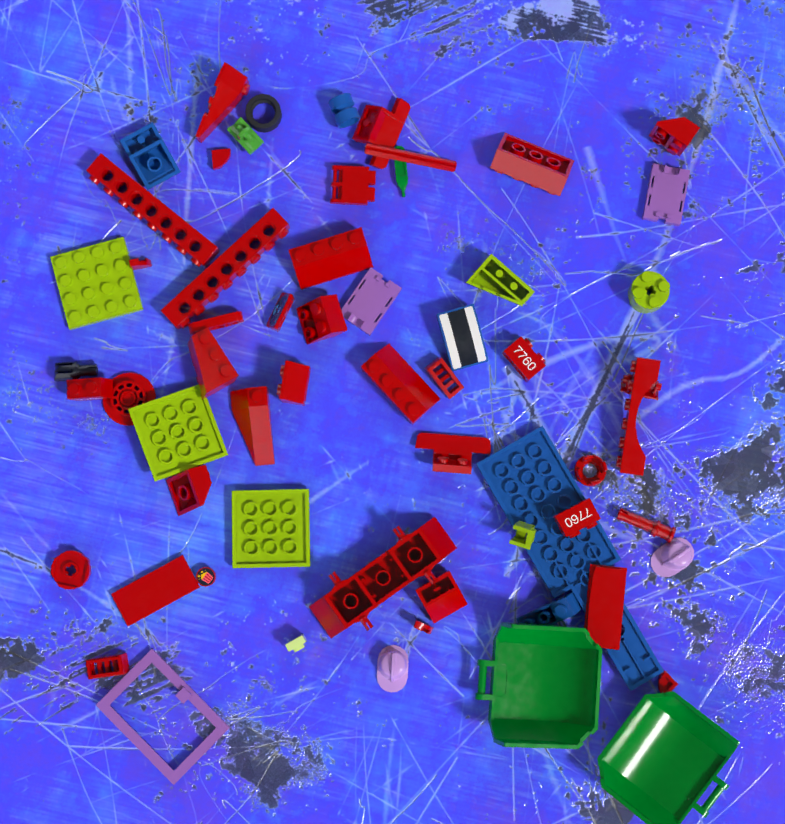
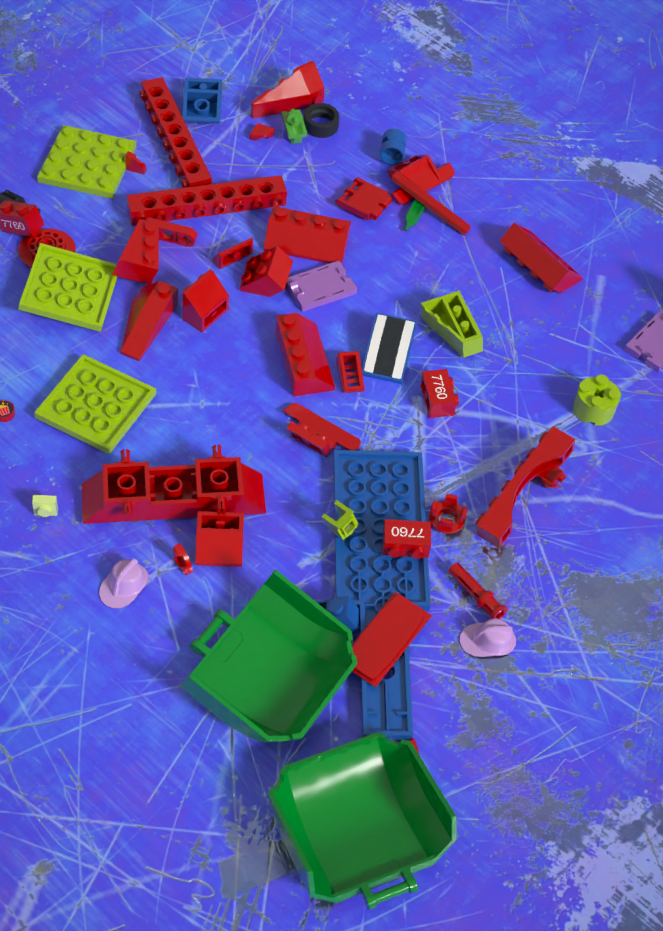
camera: 25 degrees right, 30 degrees down
red slope [166,465,212,516] -> none

